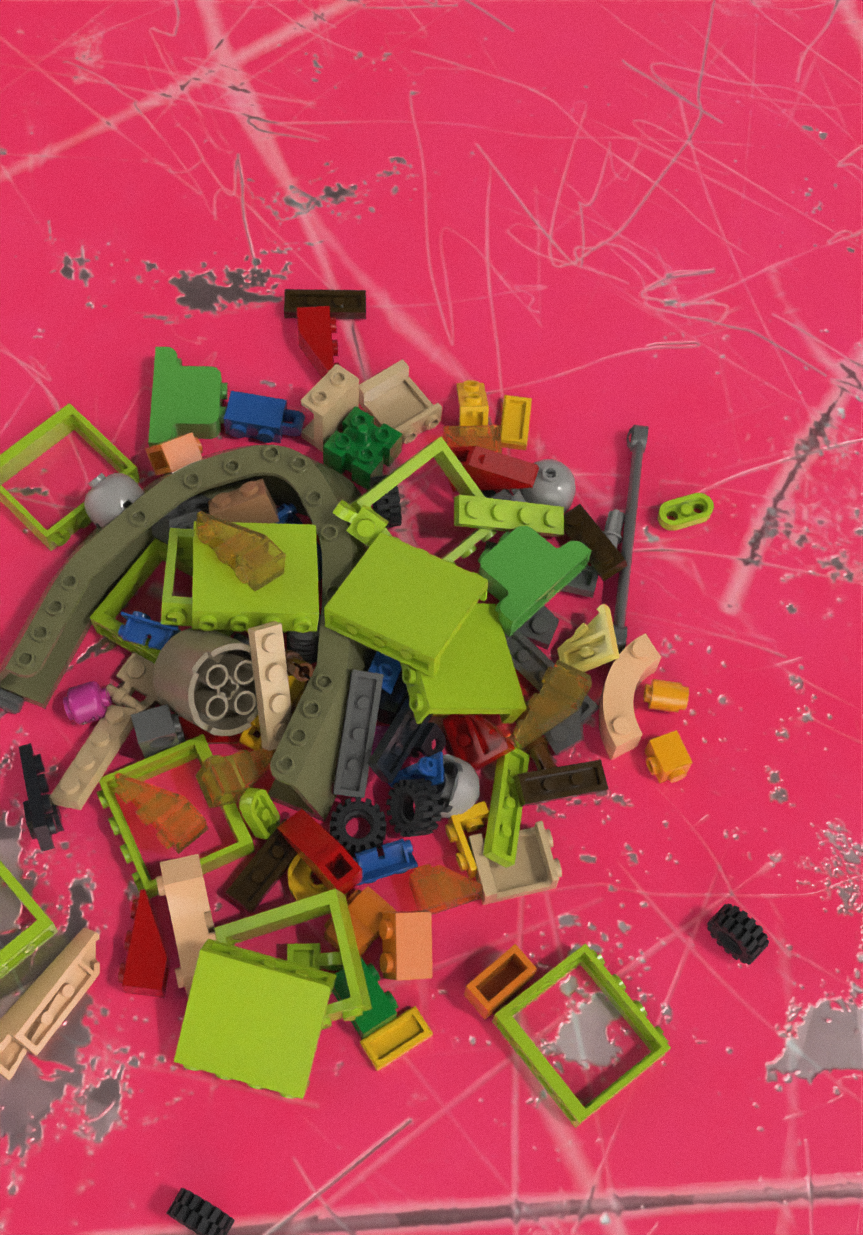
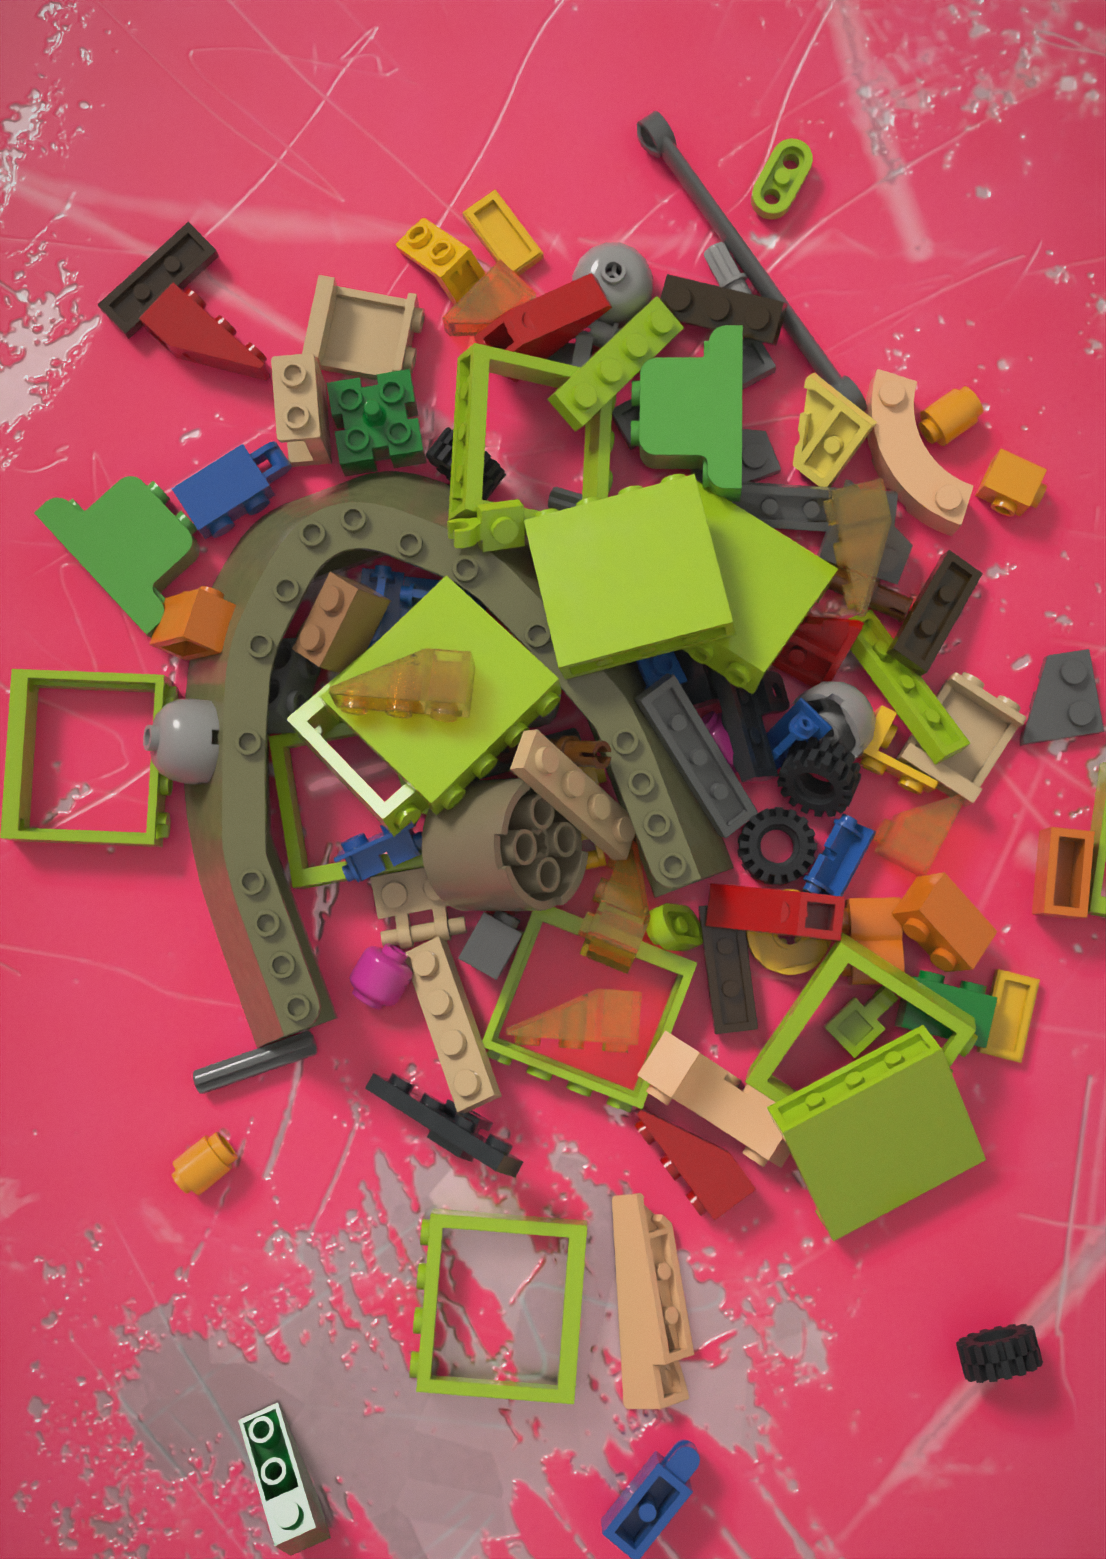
camera: 35 degrees left, 20 degrees up
none -> dark grey wing [1019,649,1104,746]

